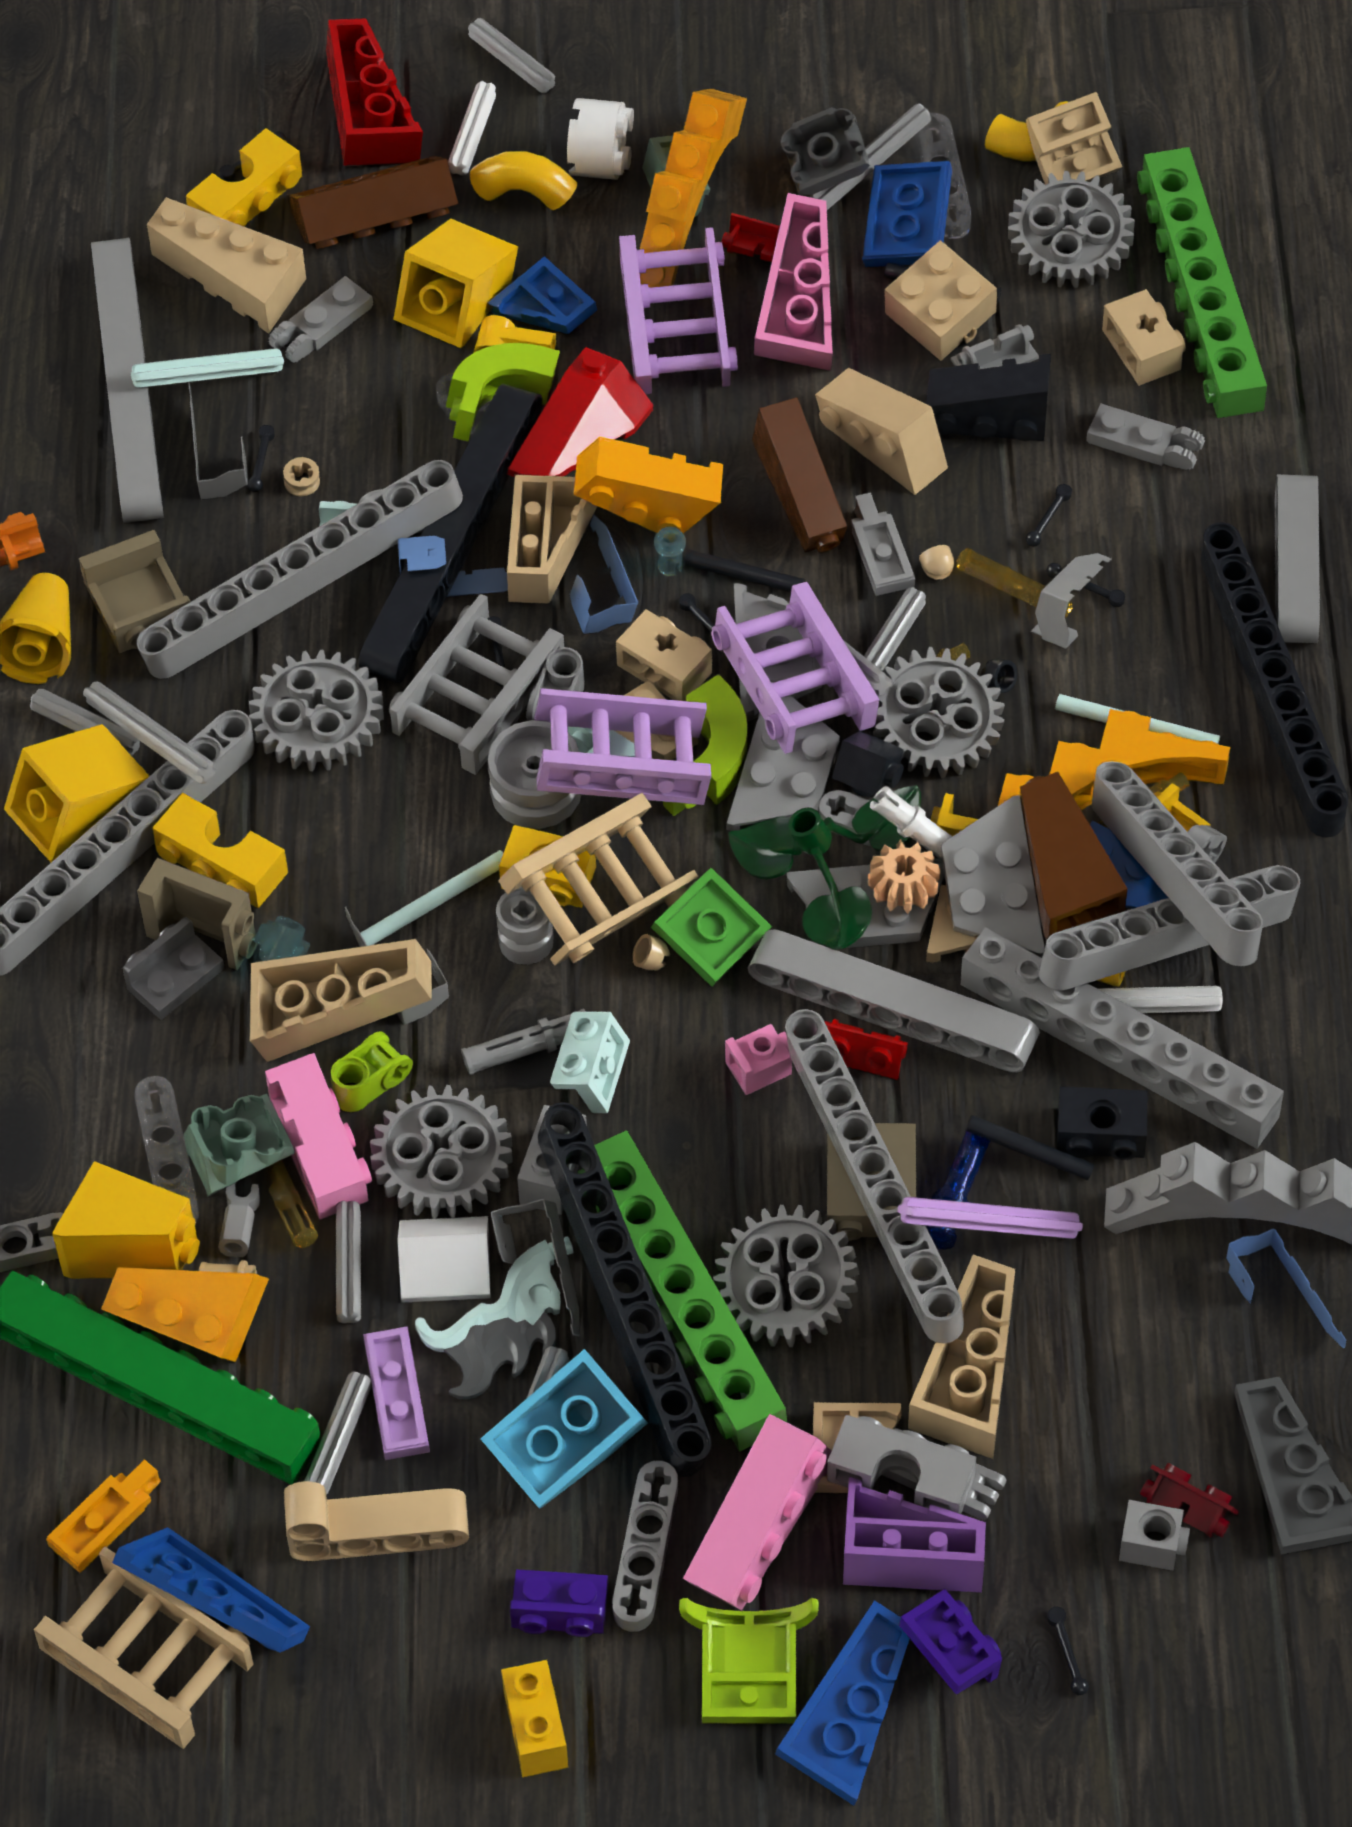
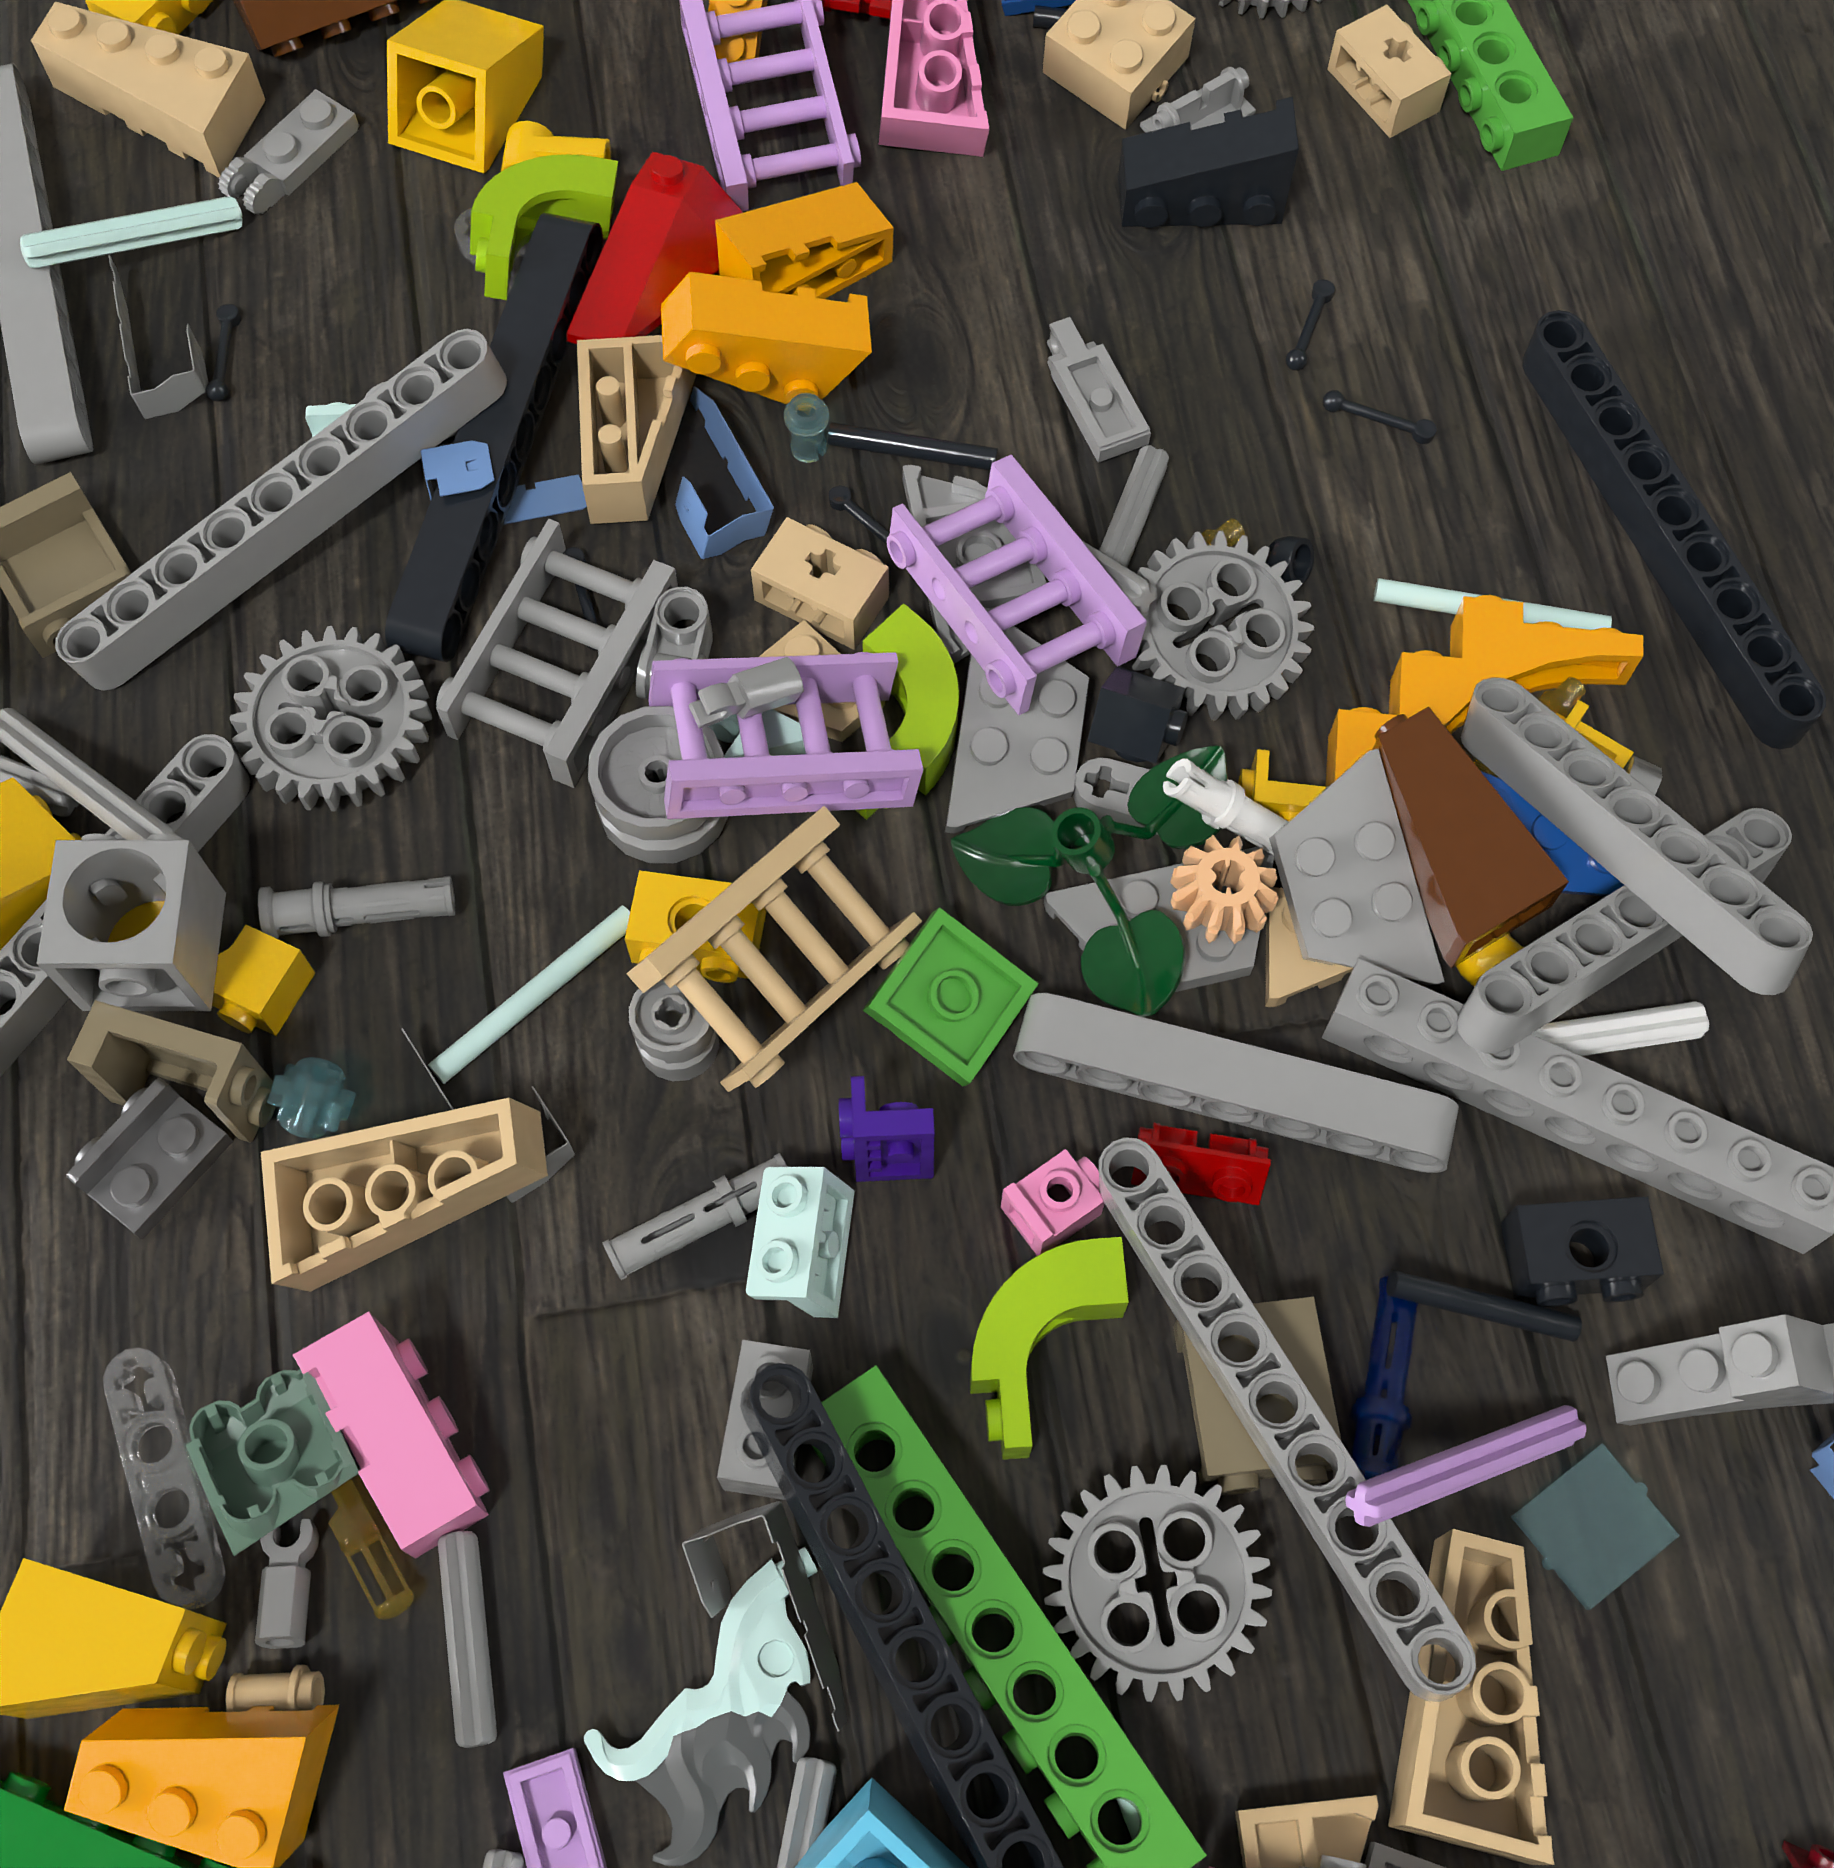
camera: 10 degrees left, 10 degrees up
tan bush [283,457,320,497] -> none
lime piece [331,1031,413,1112] -> none
light grey gear [370,1085,513,1219] -> none
white slope [398,1216,491,1303] -> none
blue wing [488,256,597,334] -> none
tan hinge [633,934,670,970] -> none
reddish brown slope [752,397,847,552] -> none
tan wedge [815,368,948,495] -> none
tan hinge [919,545,954,580] -> none
clear yellow piece [956,548,1073,618] -> none
light grey piece [1031,553,1112,649] -> none
light grey hinge [1087,404,1205,470] -> none
light grey beam [1275,474,1320,643] -> none
none -> light grey brick [36,834,226,1011]
none -> light grey pin [258,876,455,939]
none -> light grey bar [689,657,804,728]
none -> light orange wedge [715,182,894,299]
none -> dark purple bracket [839,1076,935,1182]
none -> lime arch [970,1237,1129,1460]
none -> clear light blue piece [1511,1443,1680,1611]

